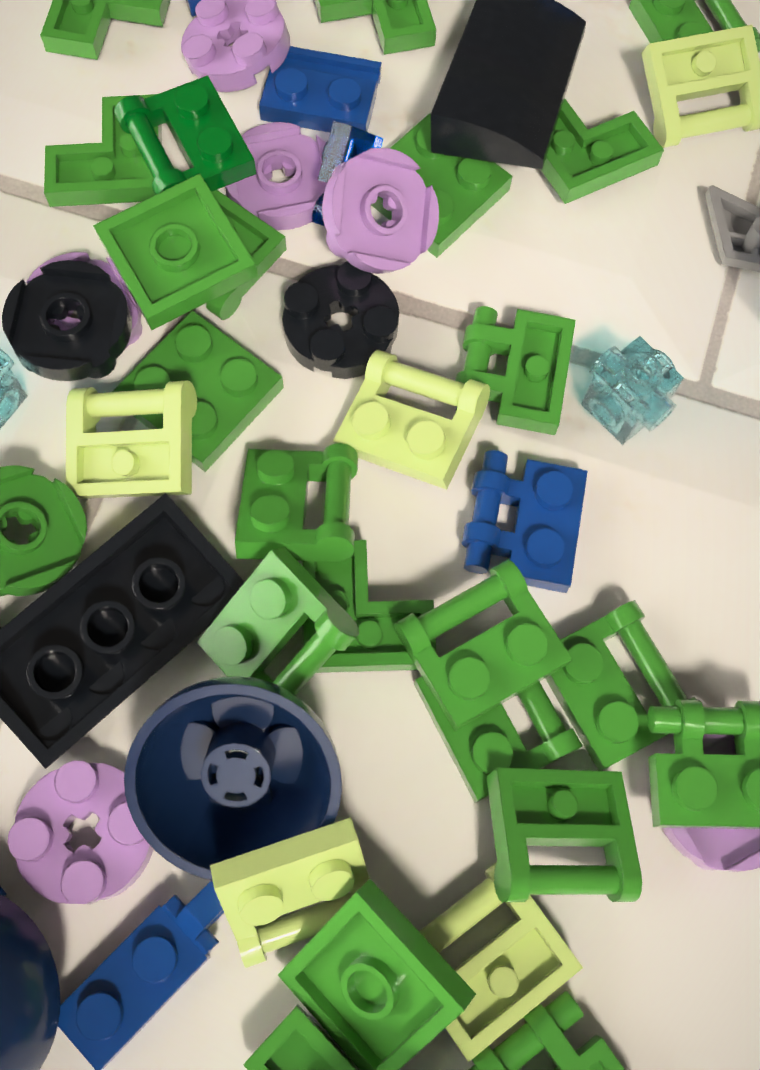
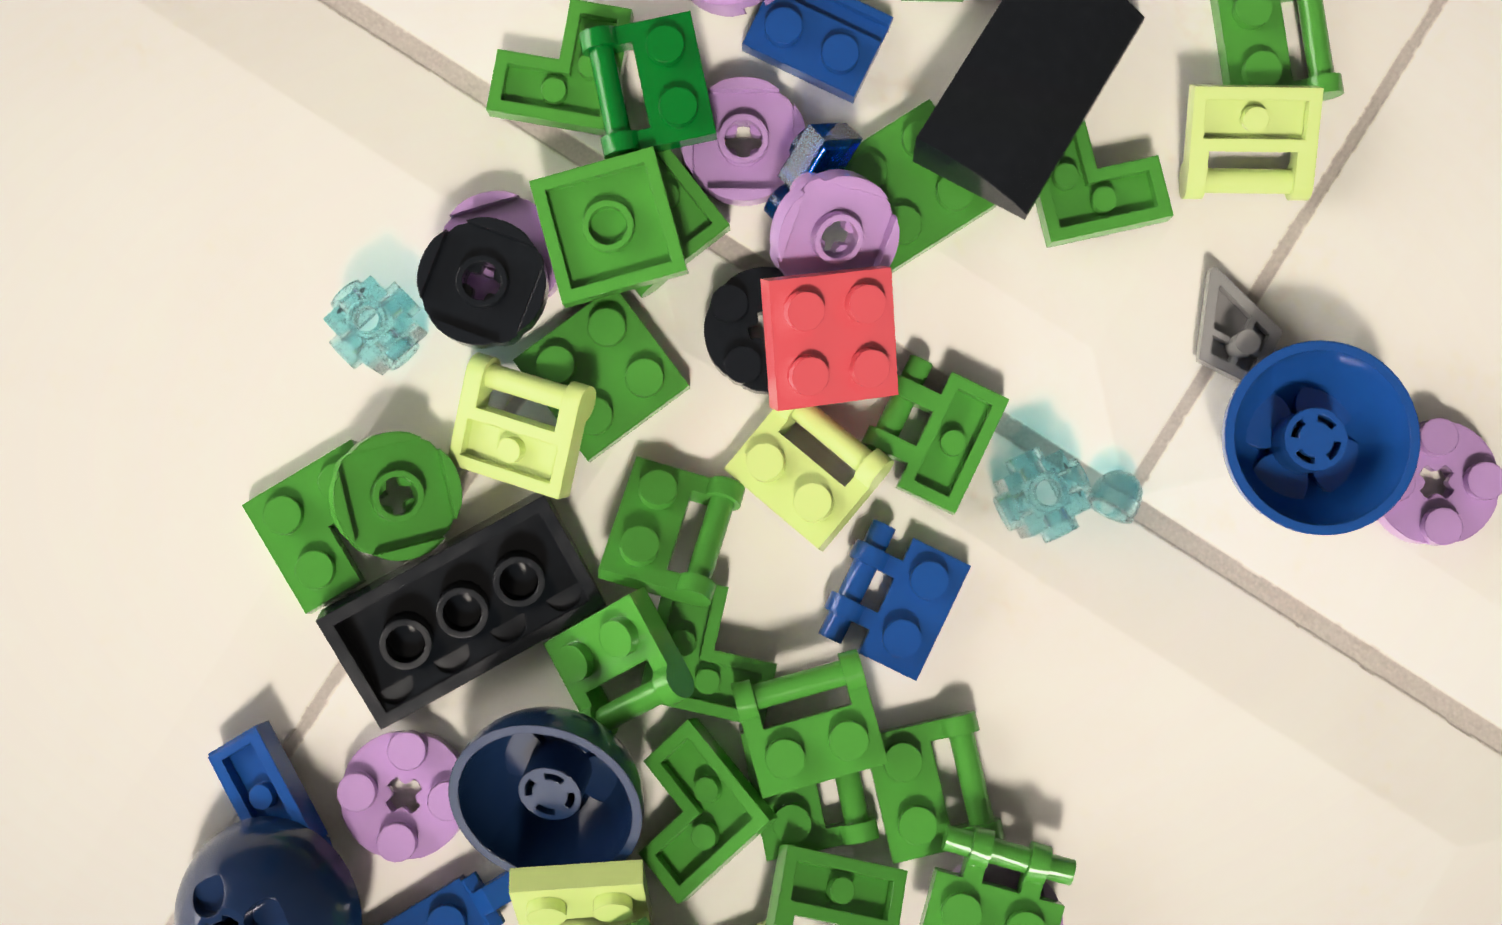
camera: 20 degrees right, 15 degrees up
none -> bright green plate [638,718,778,904]
none -> coral plate [760,265,899,411]
none -> clear light blue hinge [1086,470,1143,524]

